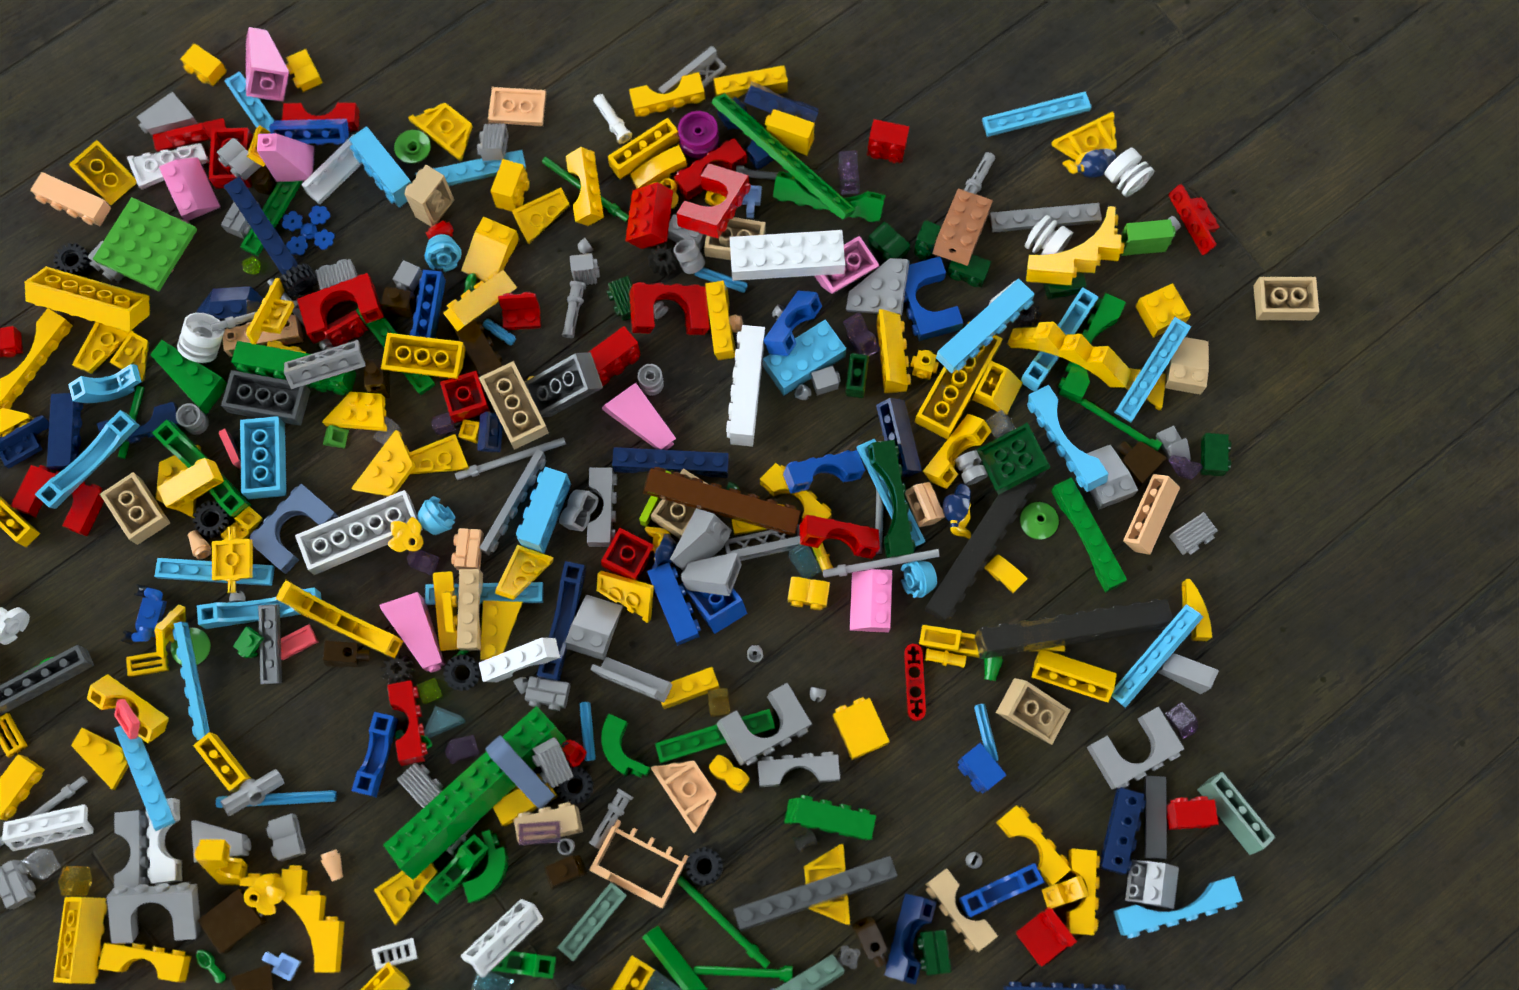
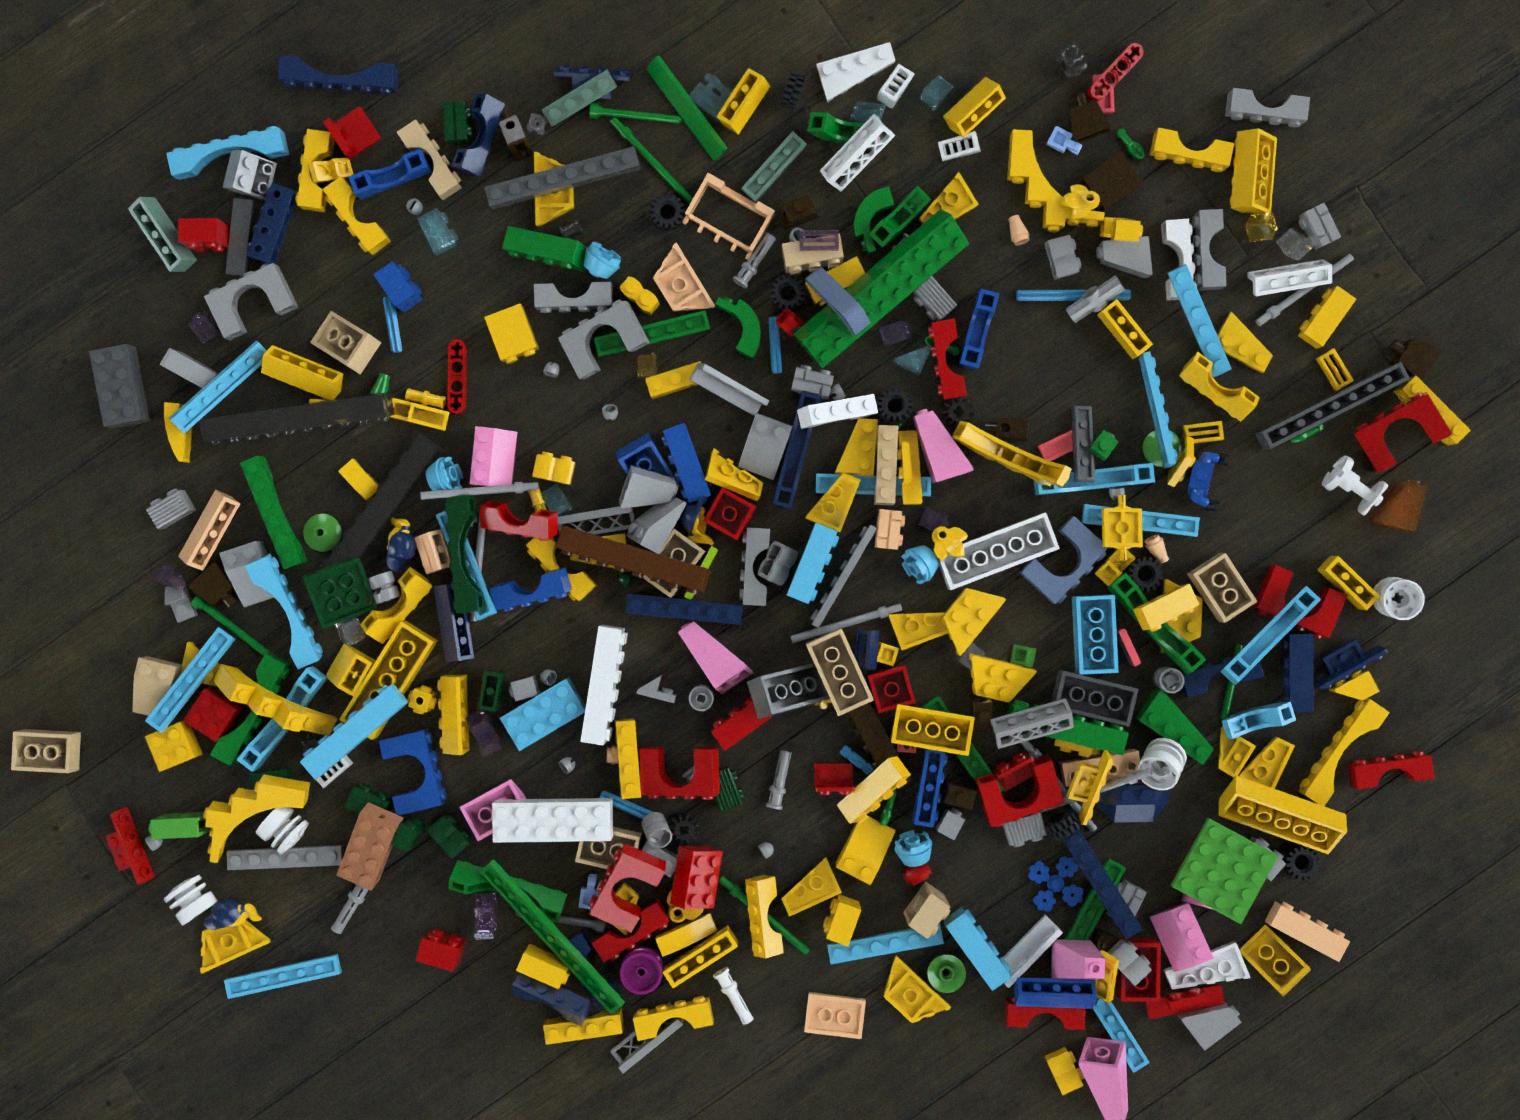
camera: 175 degrees left, 15 degrees up
light grey arch [107,882,201,943] -> none
coral tile [114,699,140,740] -> none
yellow brick [180,43,227,86] -> none
clear neon green plate [242,257,261,274] -> none
clear neon green plate [417,678,443,704] -> none
clear purple bracket [431,412,456,435] -> none
light grey brick [477,123,509,161] -> none
light grey brick [532,737,573,788] -> none
light grey brick [570,253,600,285] -> none
blue arch [763,291,822,356] -> none
light grey plate [846,258,909,315] -> none
dark green brick [1200,433,1231,476] -> none
none -> dark grey brick [89,344,150,429]
none -> red brick [183,687,244,742]
none -> clear light blue brick [417,208,458,256]
none -> medium azure cone [584,242,621,279]
none -> light grey slope [637,675,677,703]

